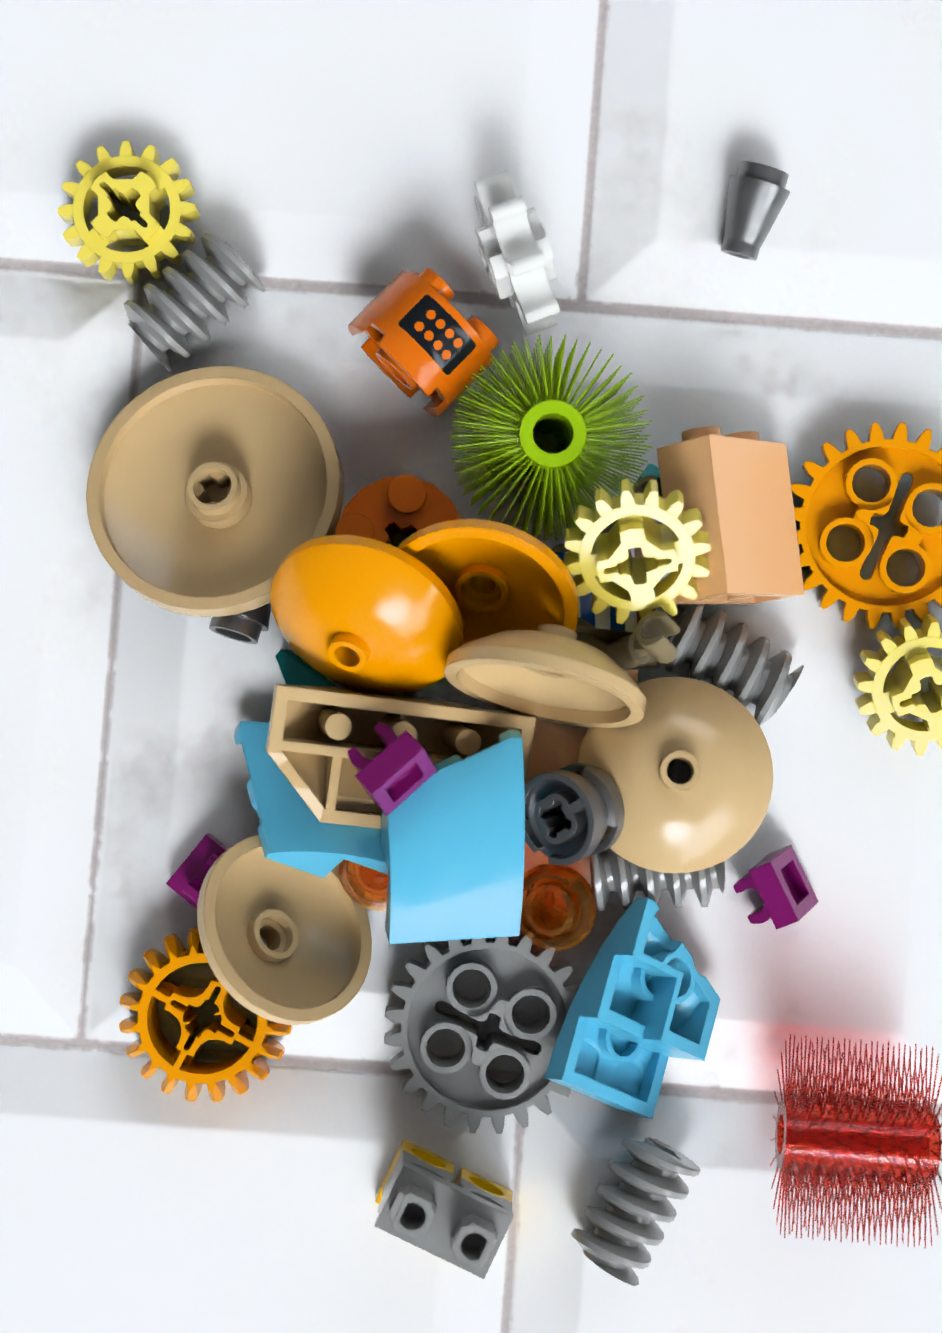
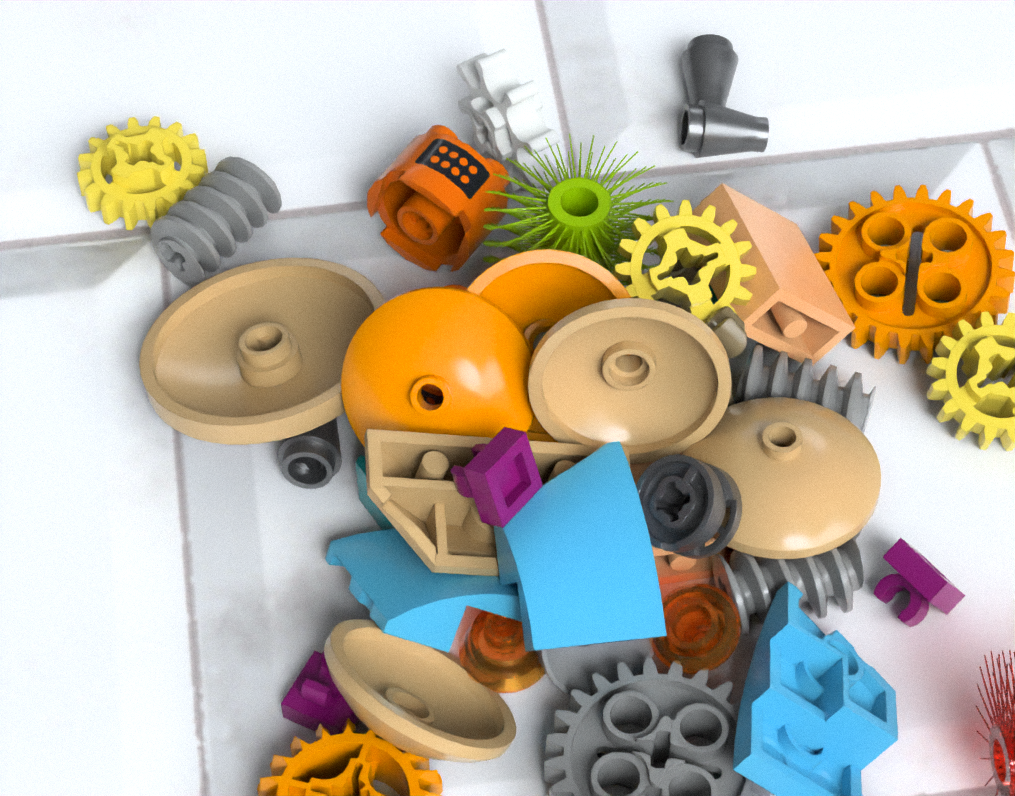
camera: 15 degrees left, 35 degrees down
none -> flat silver cone [679,100,769,158]

